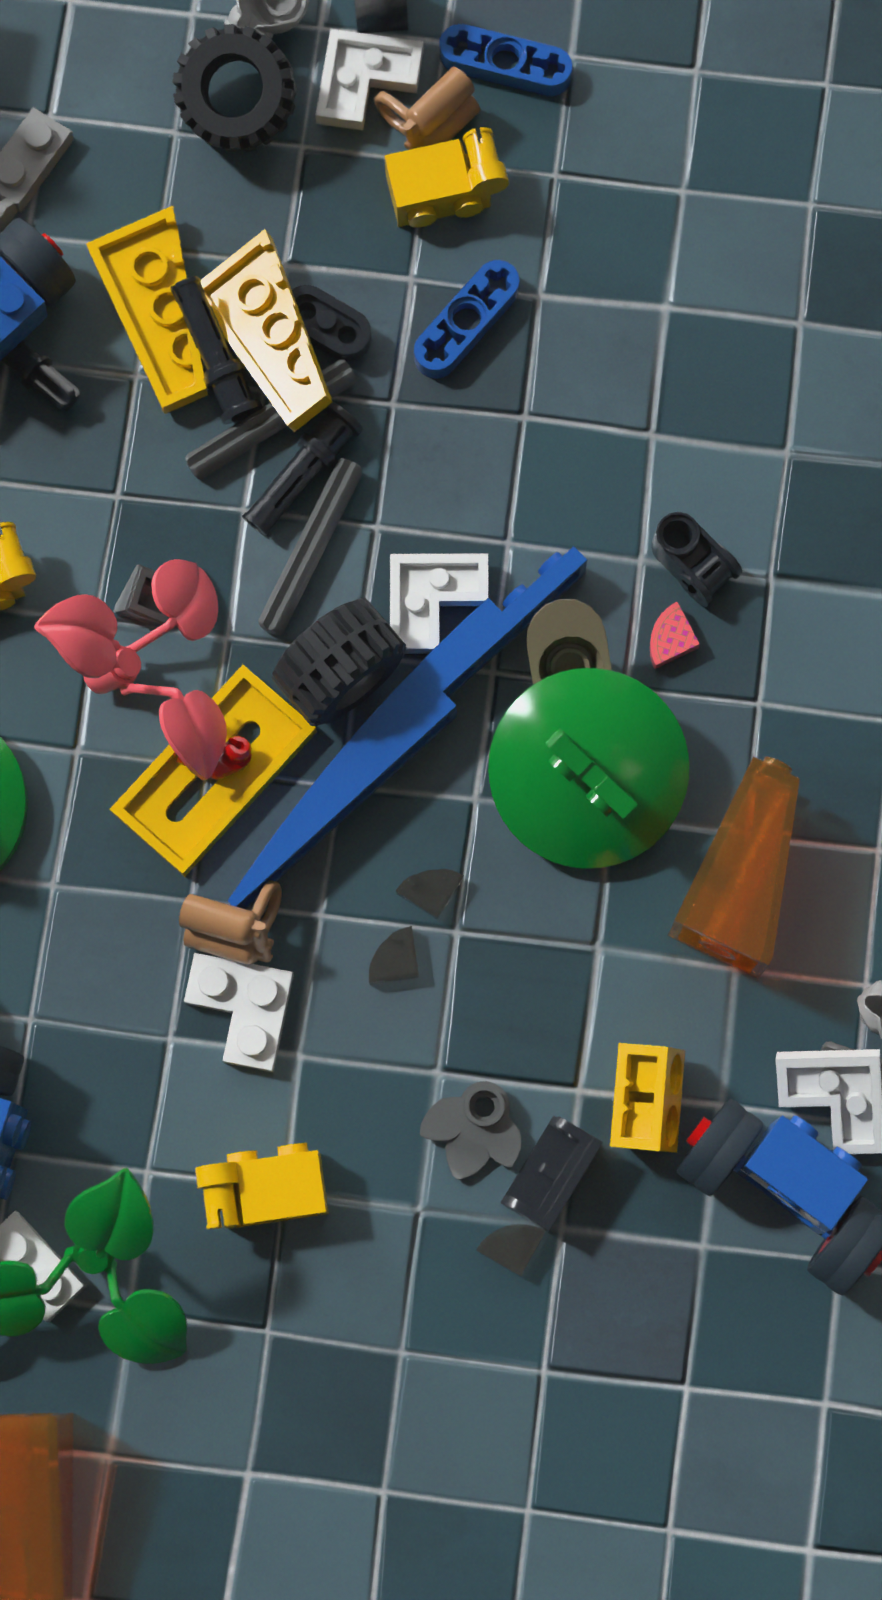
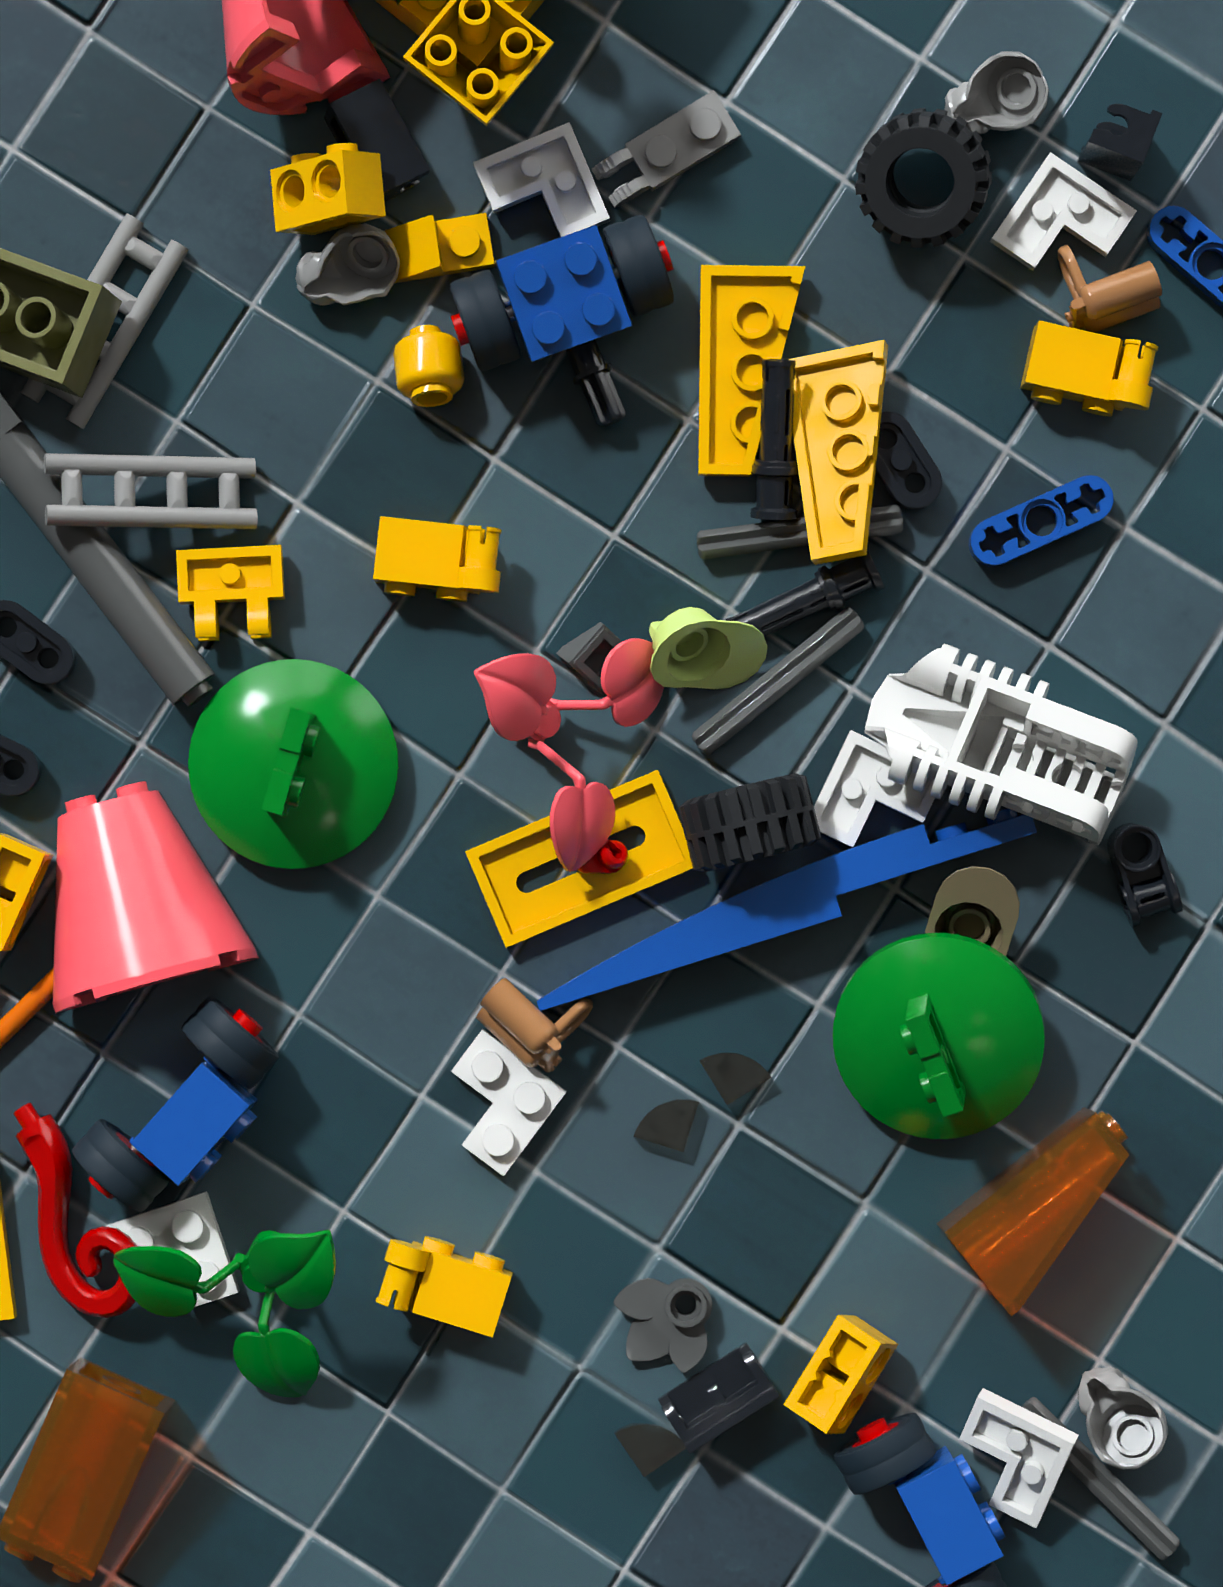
camera: 25 degrees right, 10 degrees up
coral tile [650,602,700,669] -> none
none -> yellowish green piece [649,607,768,689]
none -> white connector [865,643,1138,845]

